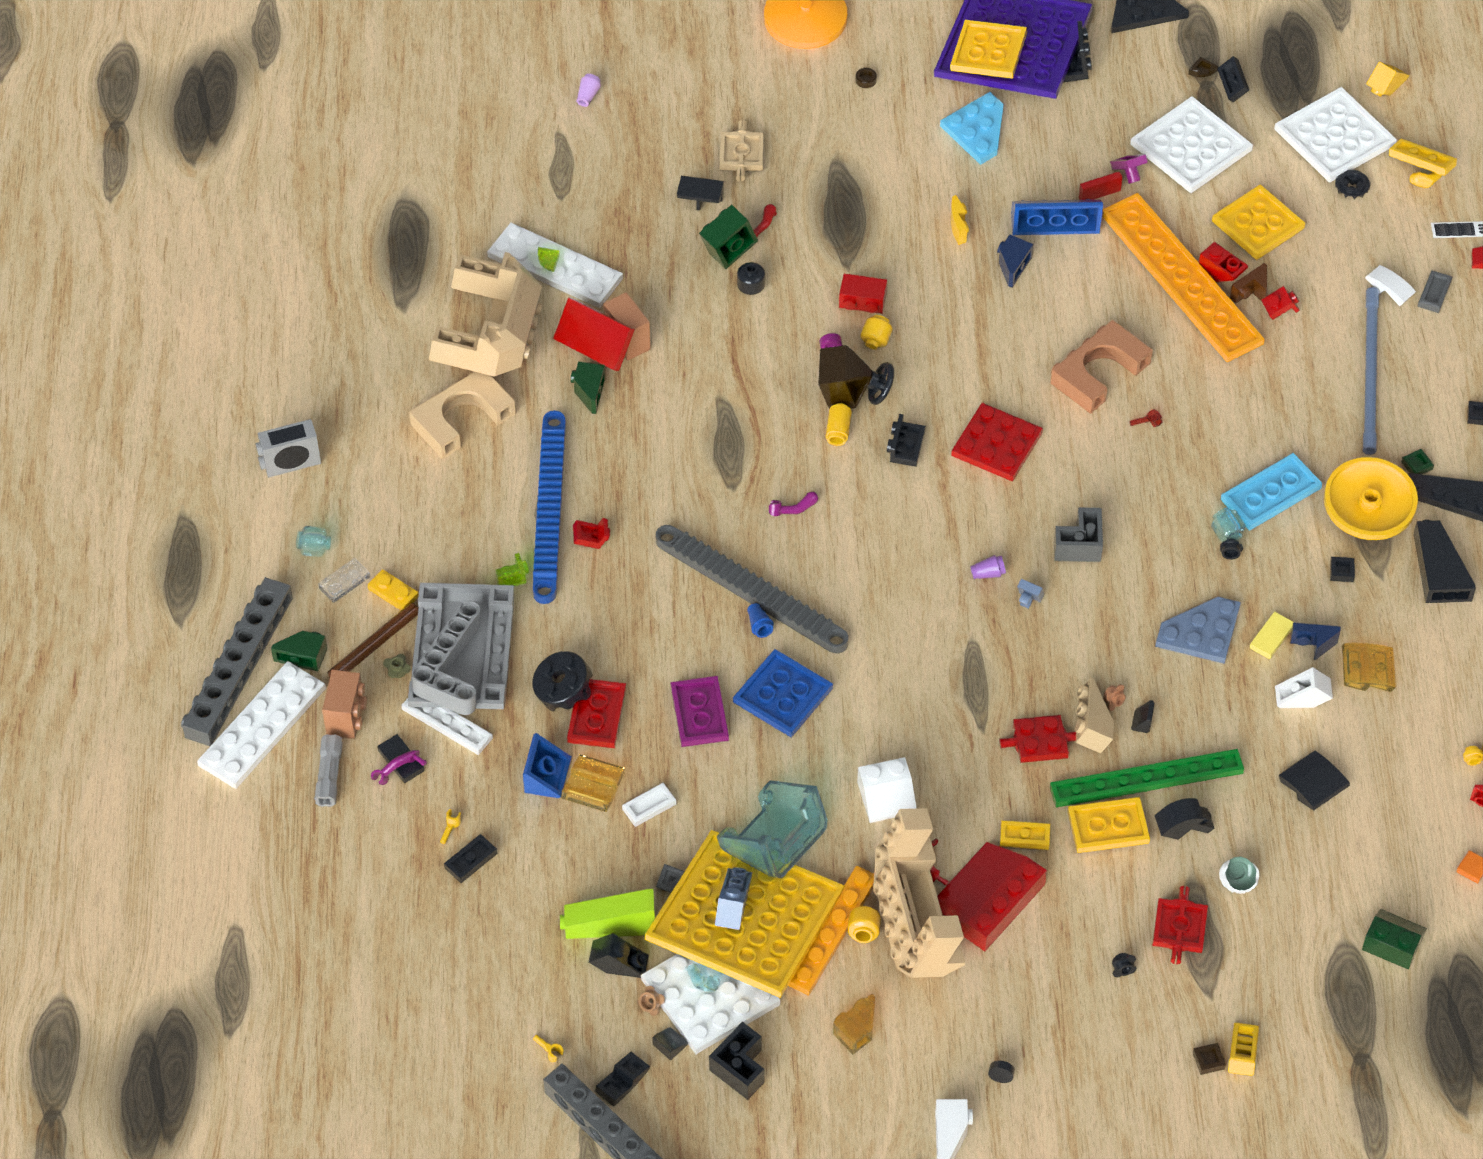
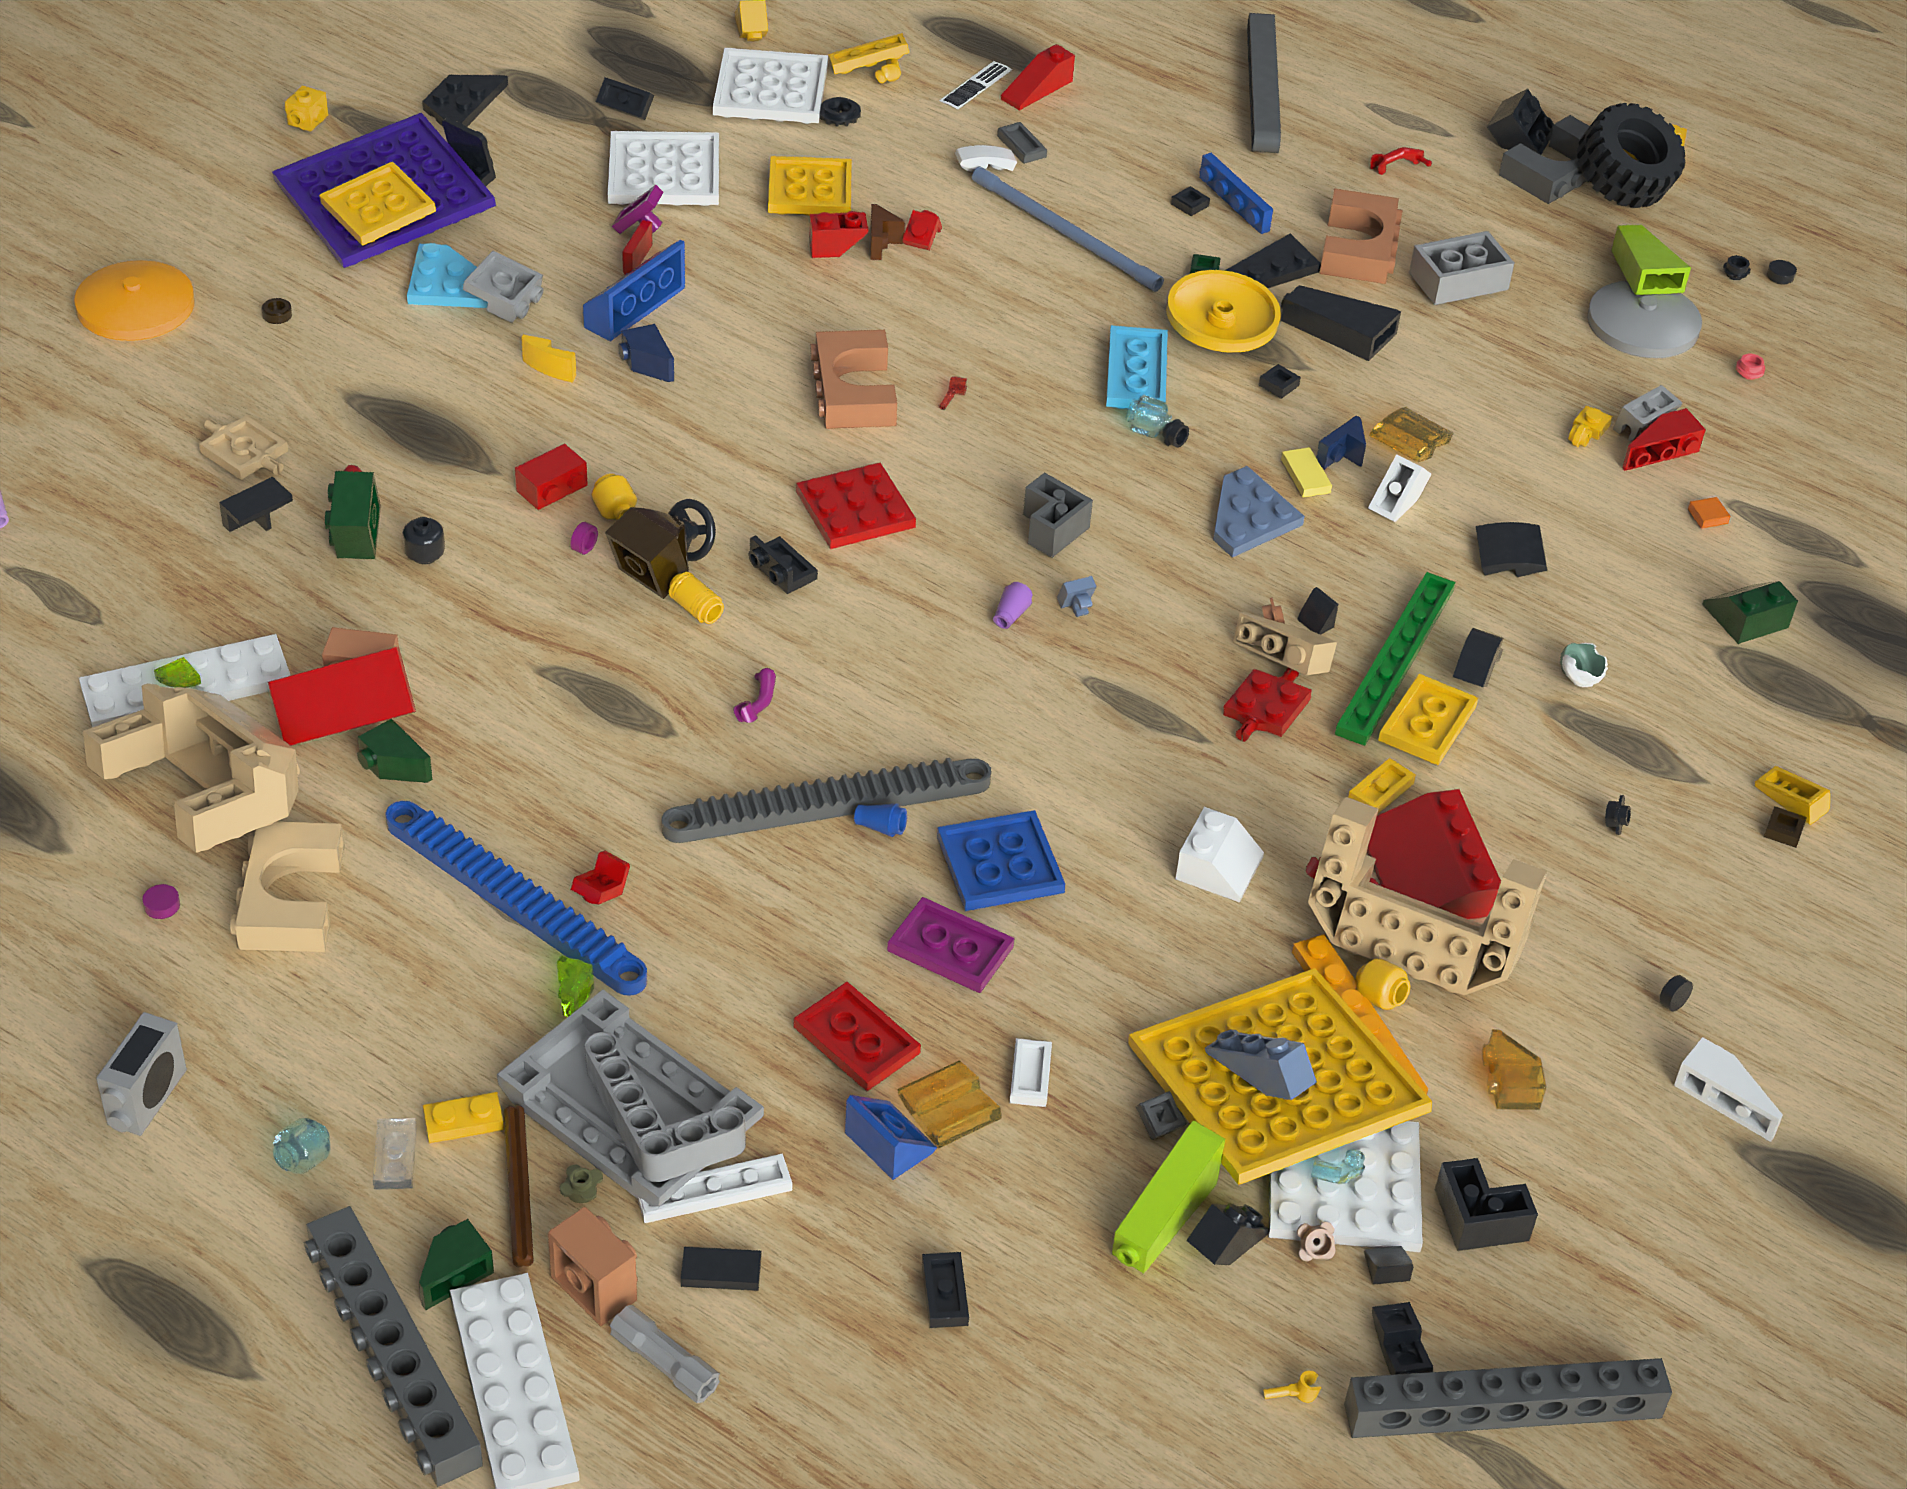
camera: 55 degrees left, 10 degrees down
magenta piece [371,750,427,785] -> none
yellow hand [440,809,461,844] -> none
black plate [532,651,593,712] -> none
clear light blue windscreen [717,780,828,878] -> none
light orange plate [1102,193,1265,362] -> none
red plate [1152,886,1208,964] -> none
dark brown tile [1188,57,1218,77] -> none
none -> magenta tile [142,884,180,919]
none -> light grey plate [463,251,544,323]

